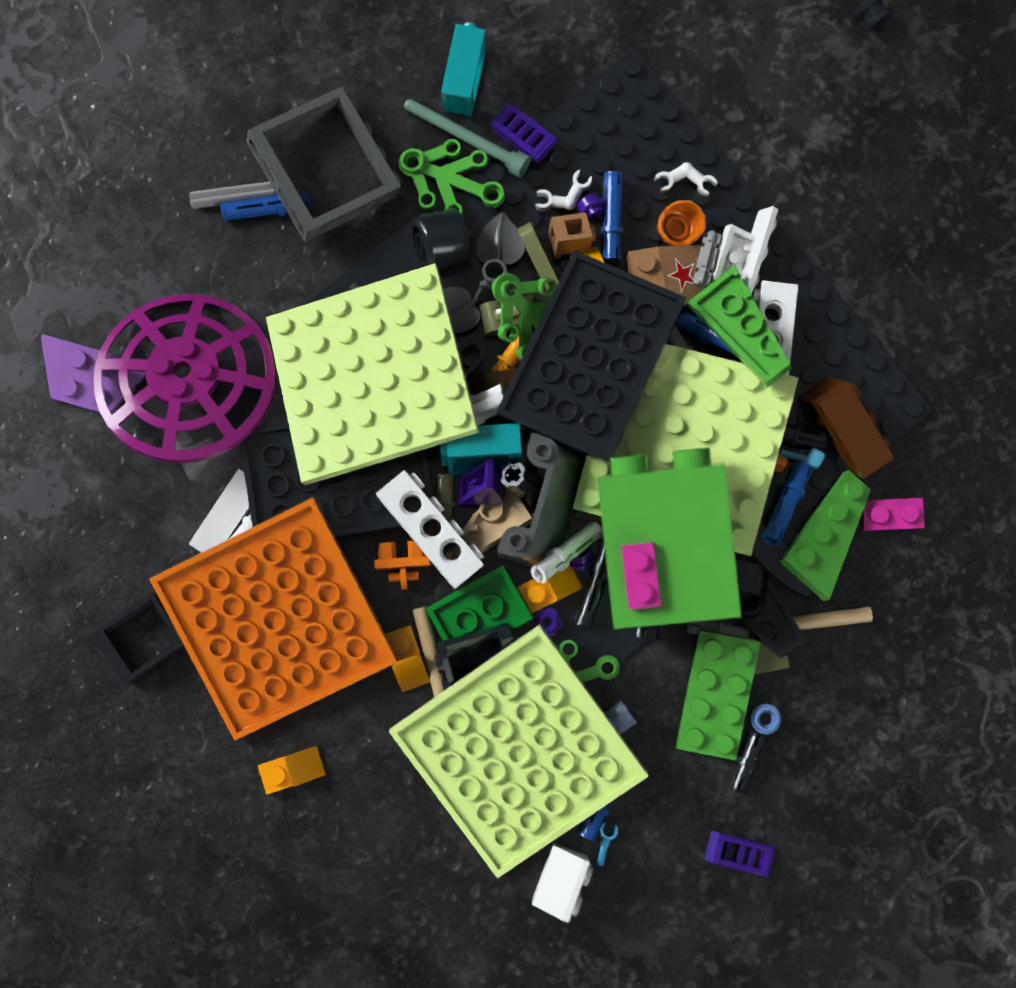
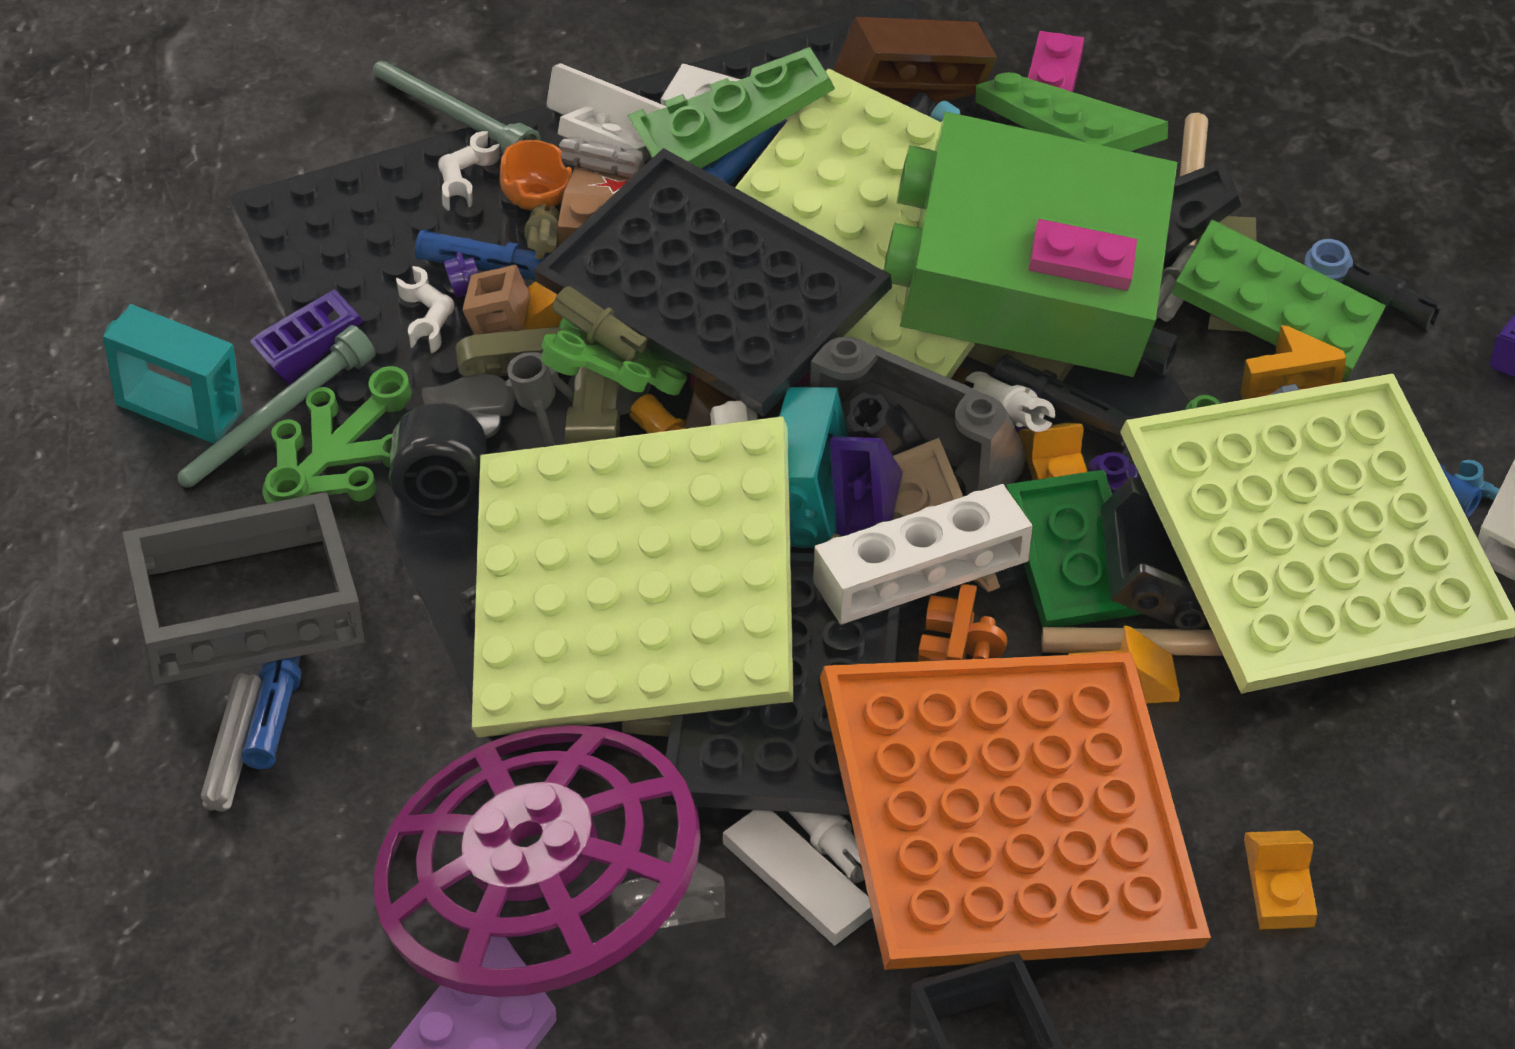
camera: 75 degrees left, 35 degrees down
none -> sand green piece [373,61,541,153]
none -> olive axle [524,204,560,259]
none -> olive axle [552,286,648,362]
none -> light orange slope [1240,325,1346,400]

